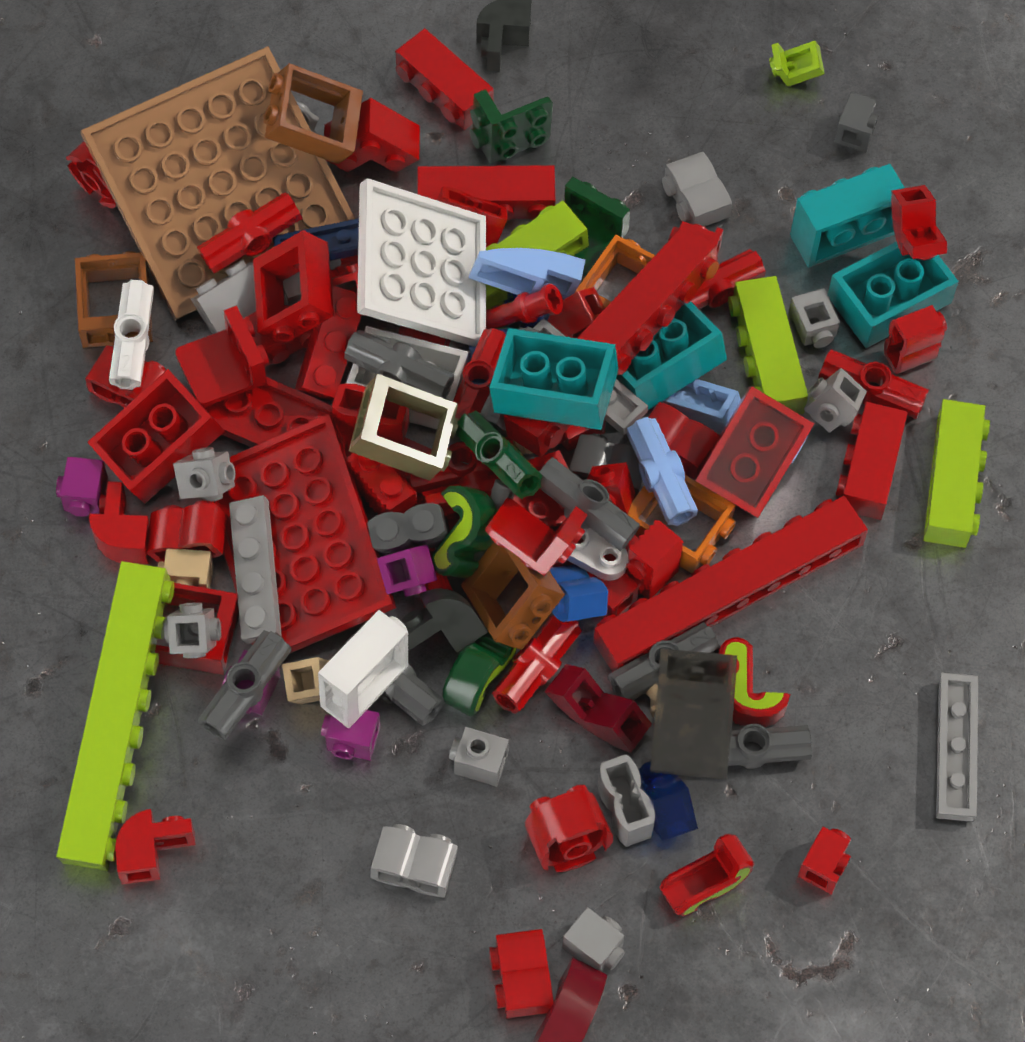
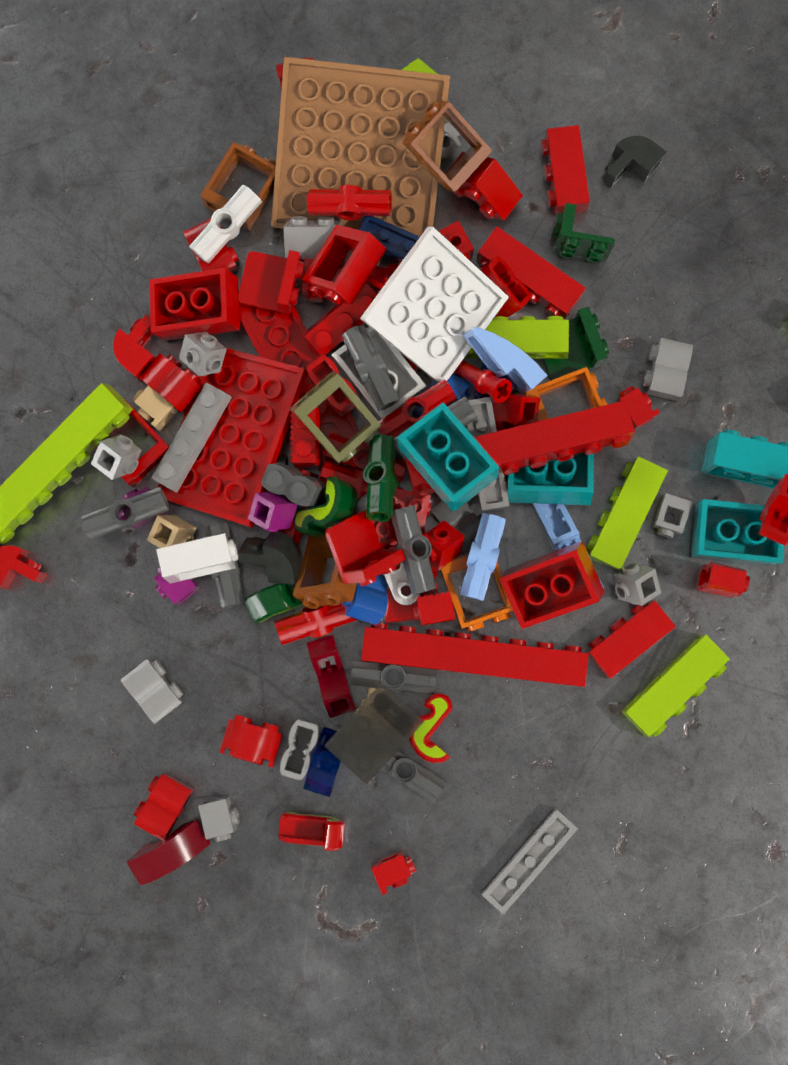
camera: 45 degrees right, 20 degrees up
magenta brick [56,457,108,517] -> none
light grey brick [449,727,509,787] -> none
red brick [648,402,720,479] -> none
red piece [691,249,766,309] -> none
red piece [818,349,929,419] -> none

